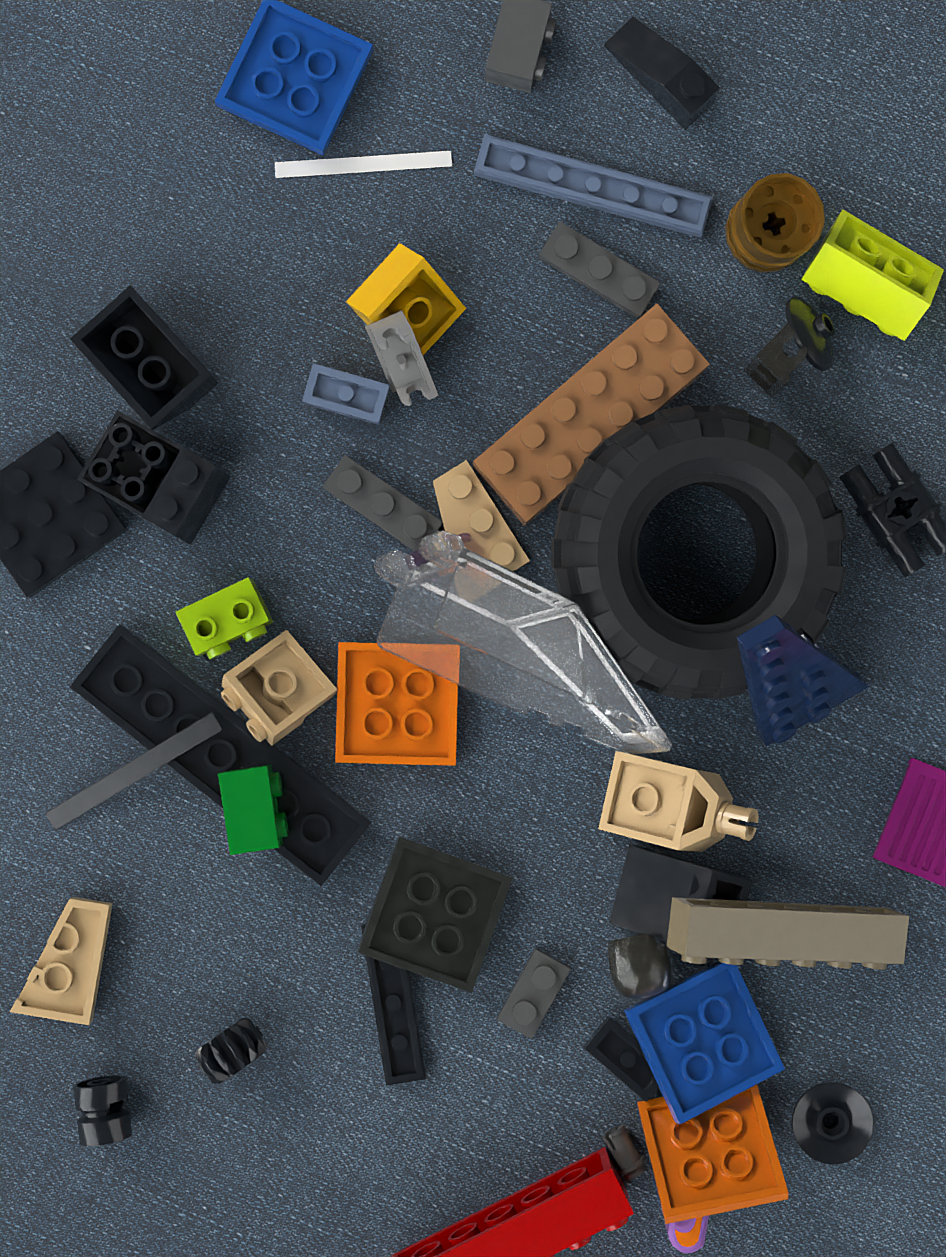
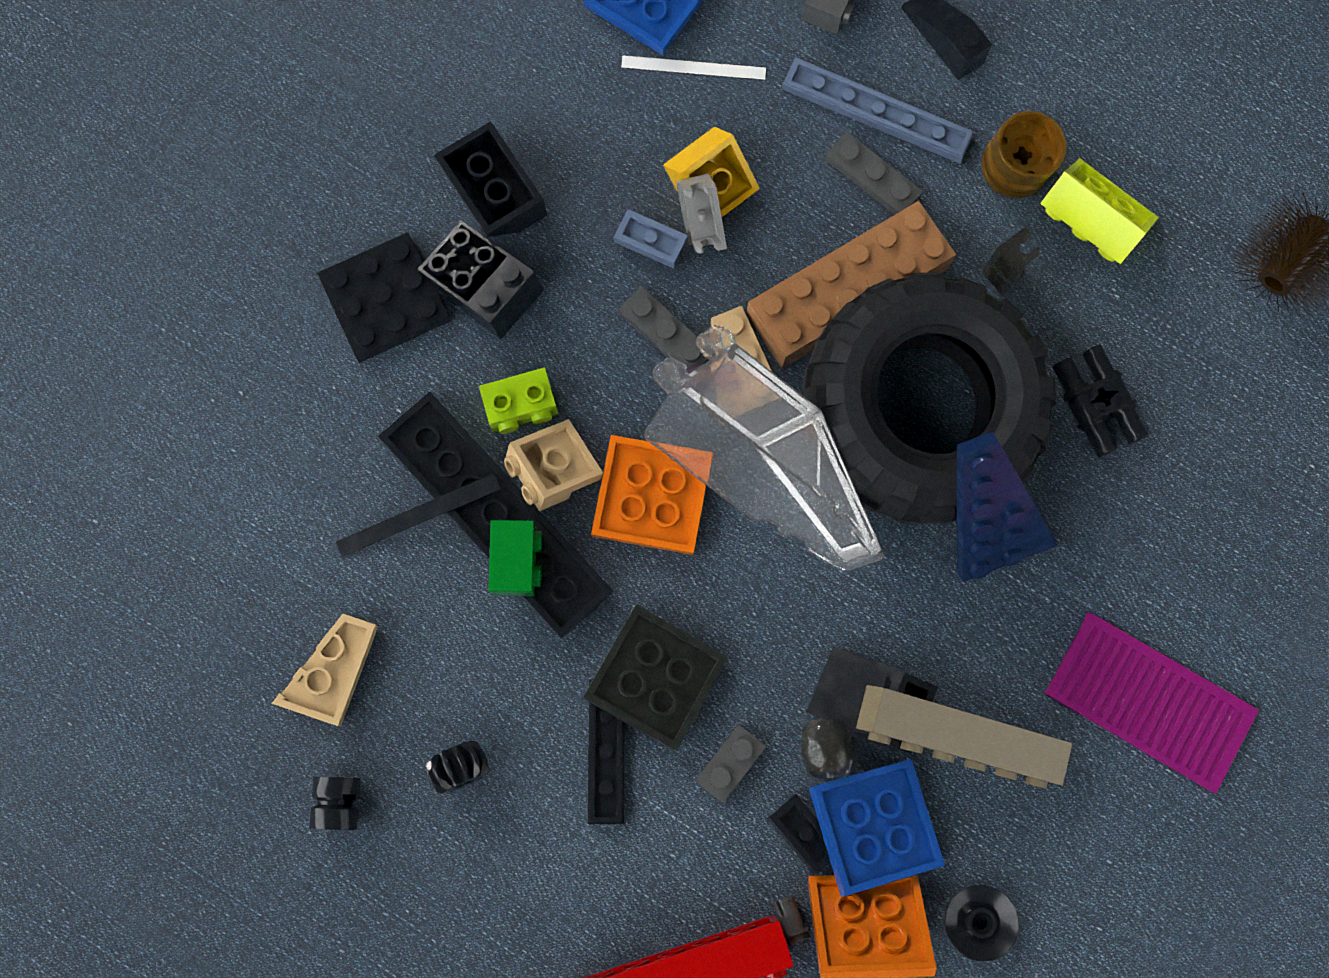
camera: 10 degrees right, 10 degrees down
tan plate [598,751,759,852] -> none
black dish [786,296,835,371] -> none

